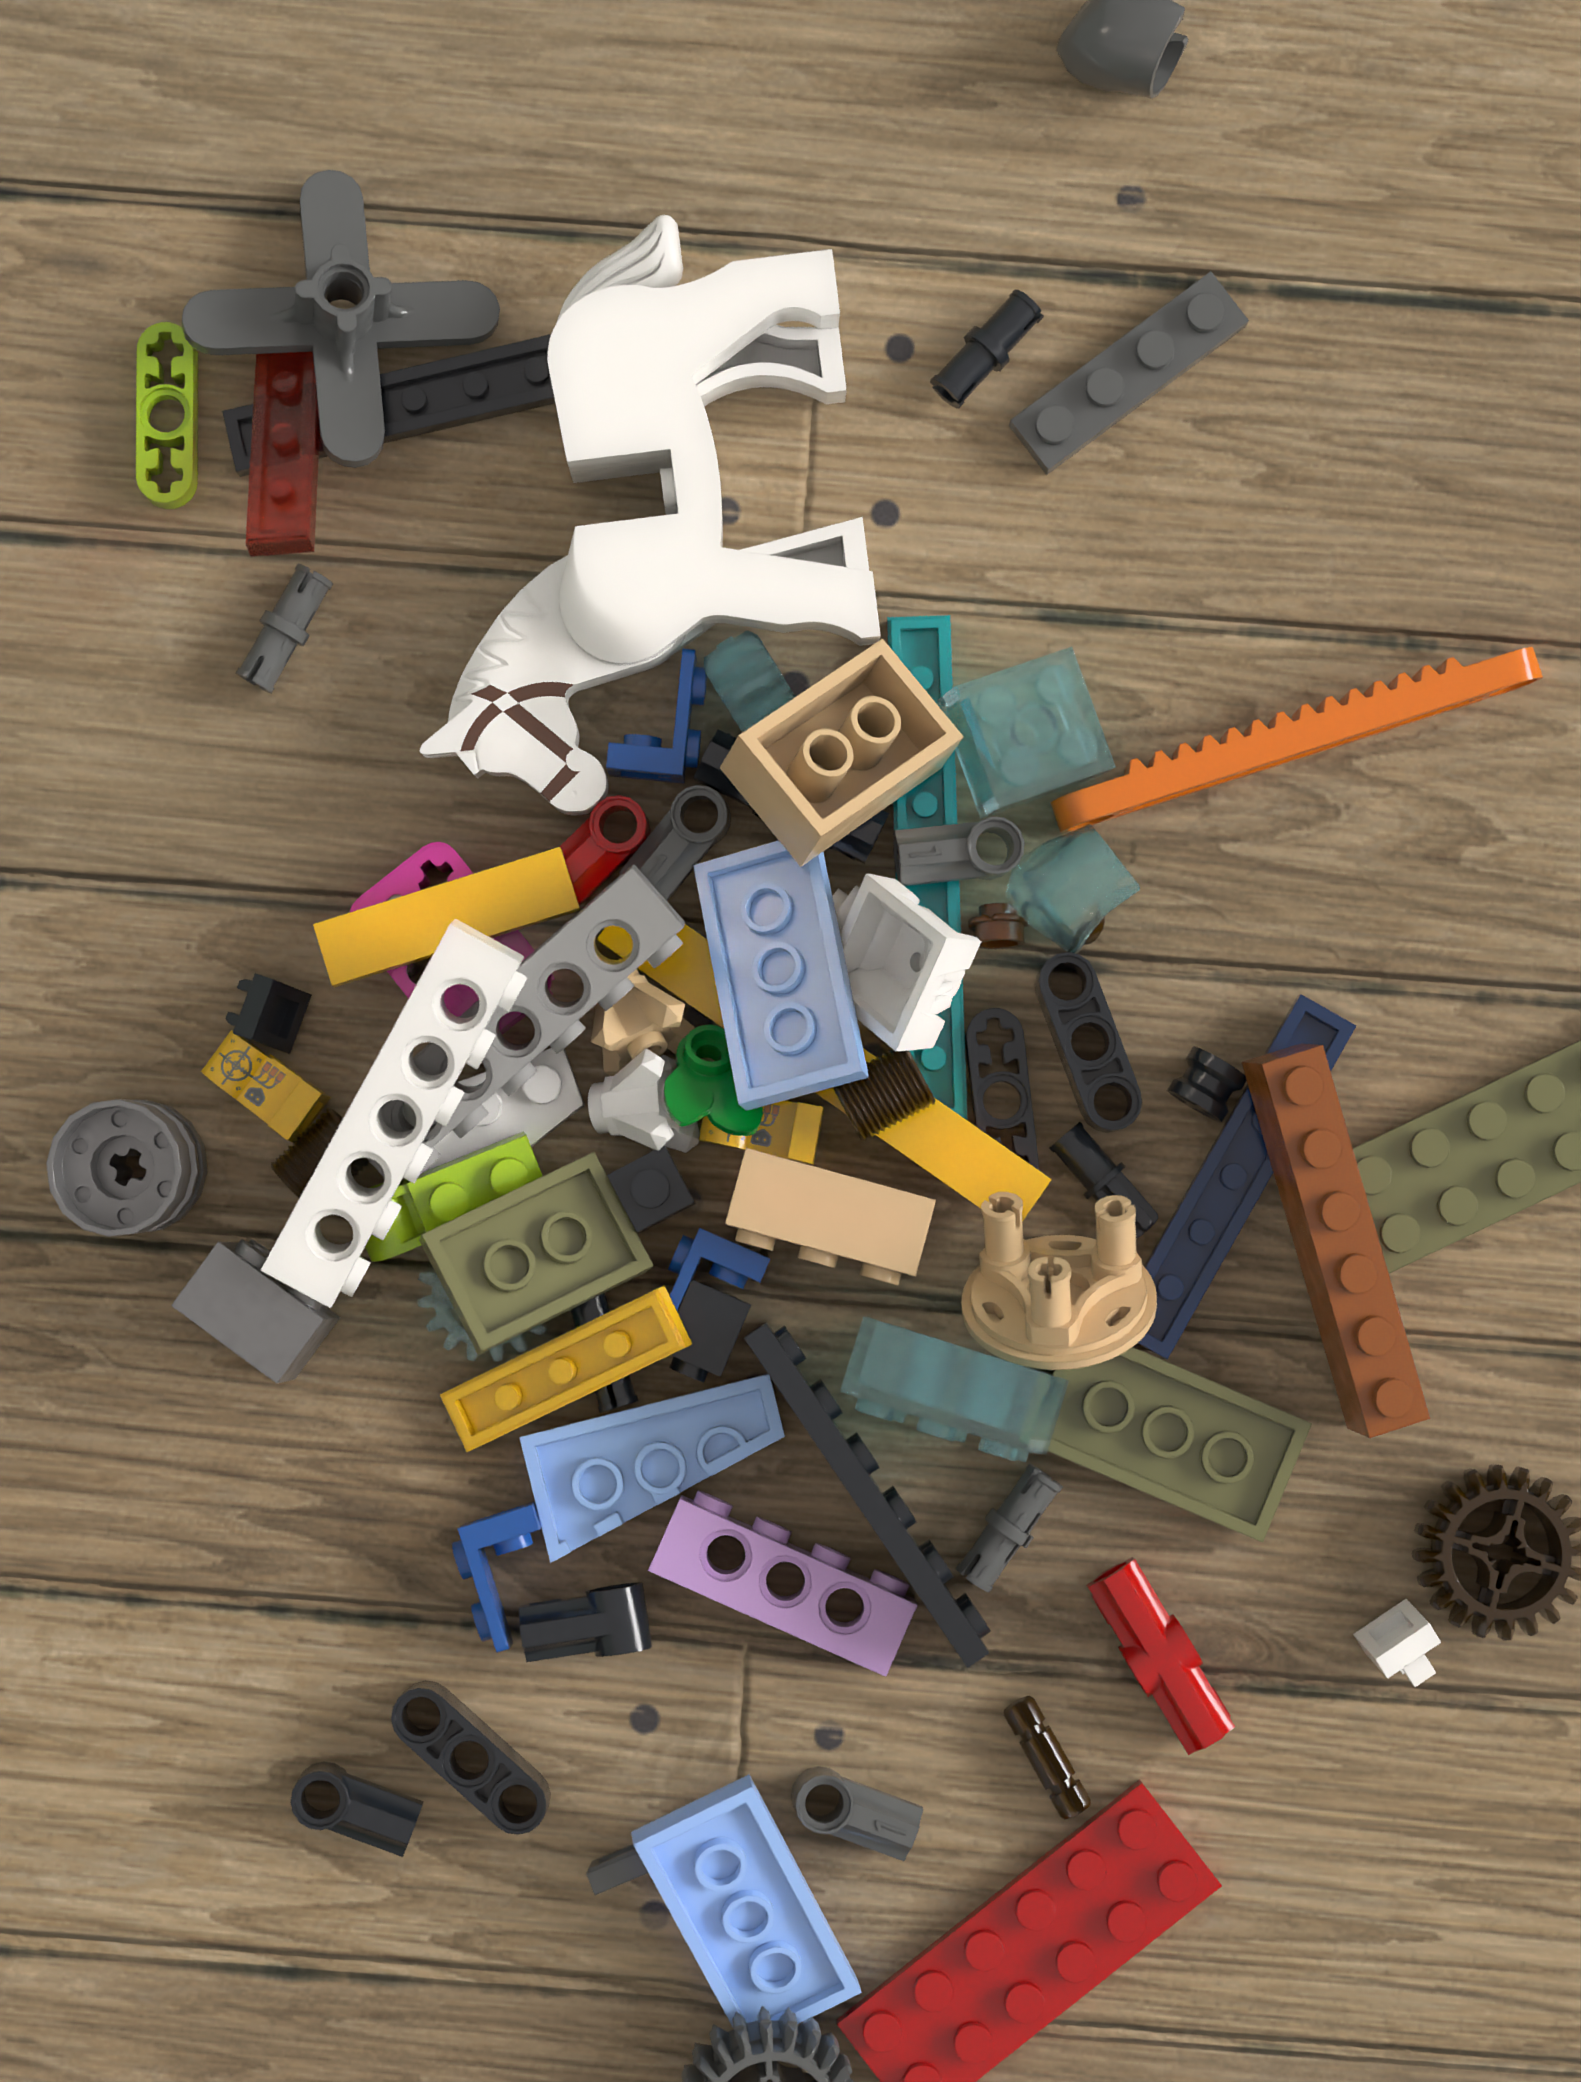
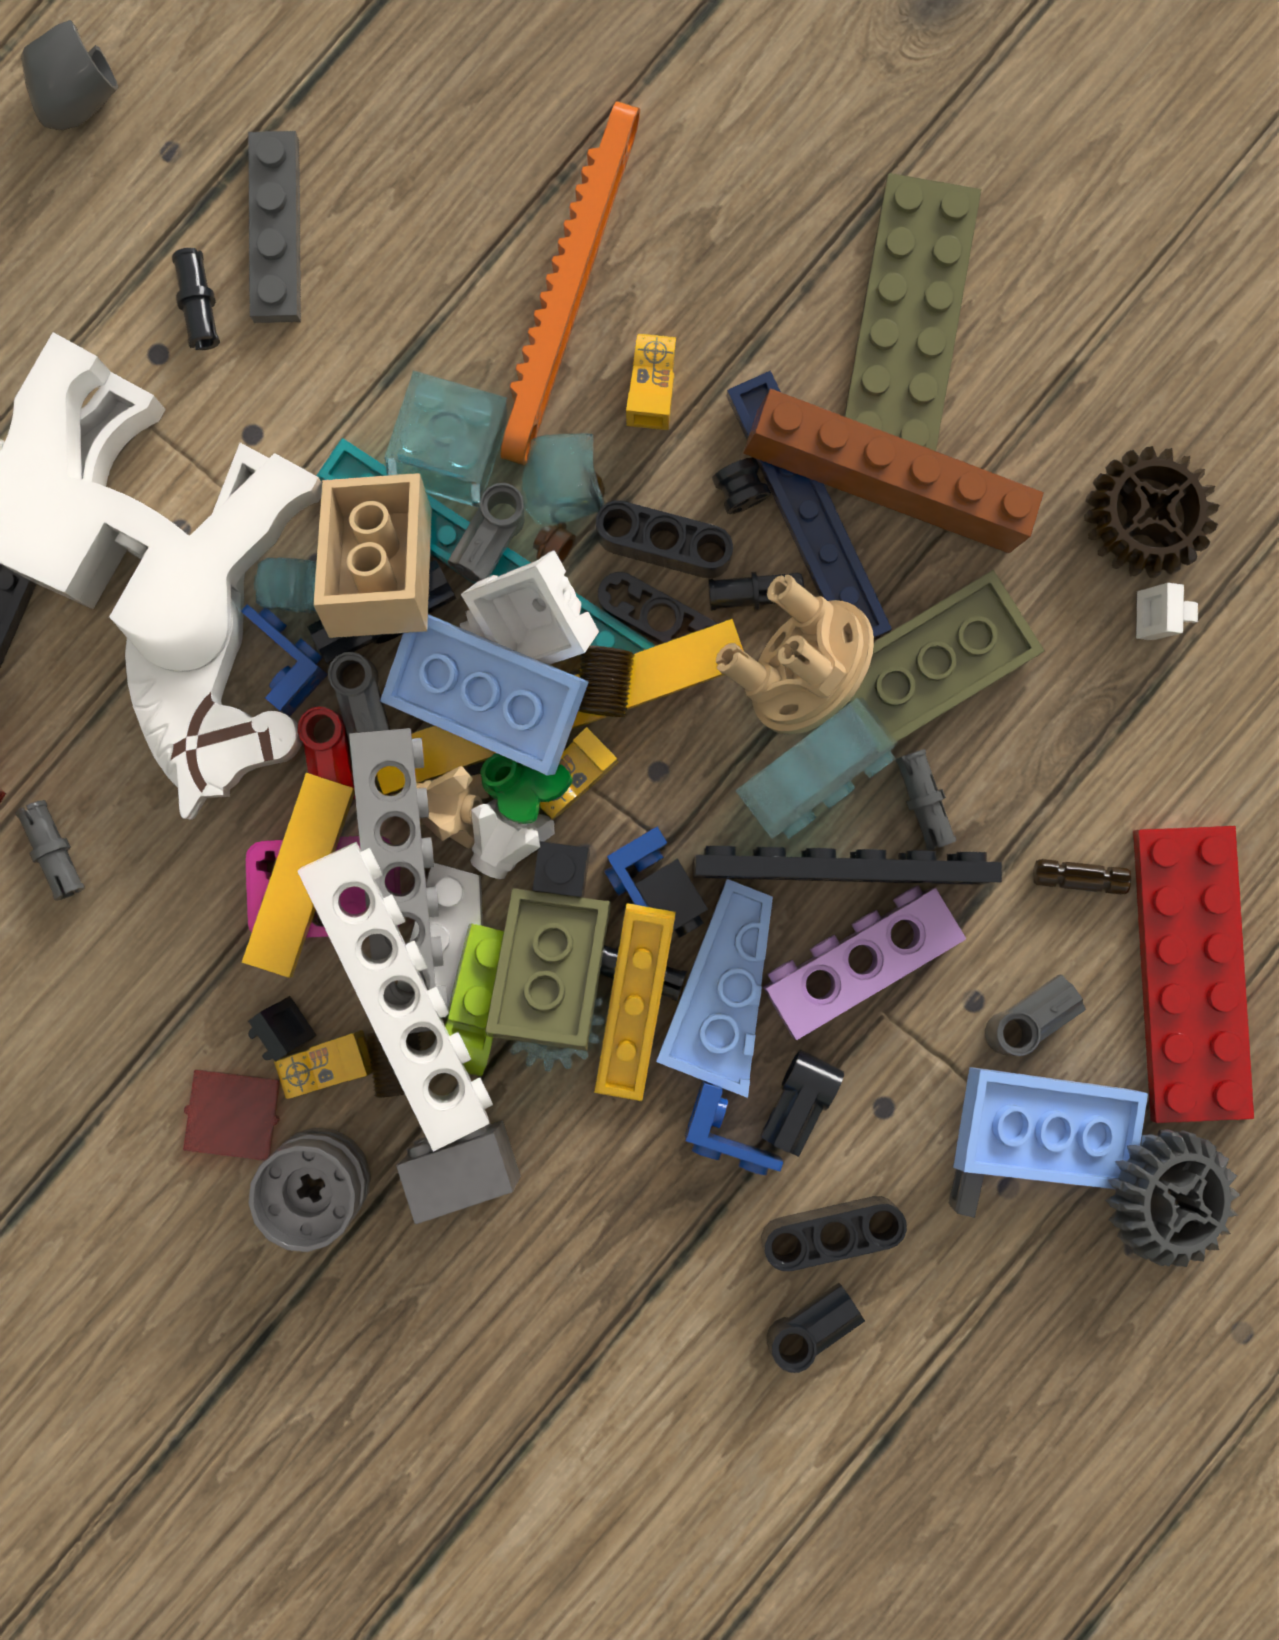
camera: 50 degrees left, 0 degrees up
tan brick [725,1148,936,1285] -> none
red piece [1086,1557,1235,1755] -> none
none -> clear red piece [183,1069,280,1161]
none -> yellow leg [626,334,676,430]

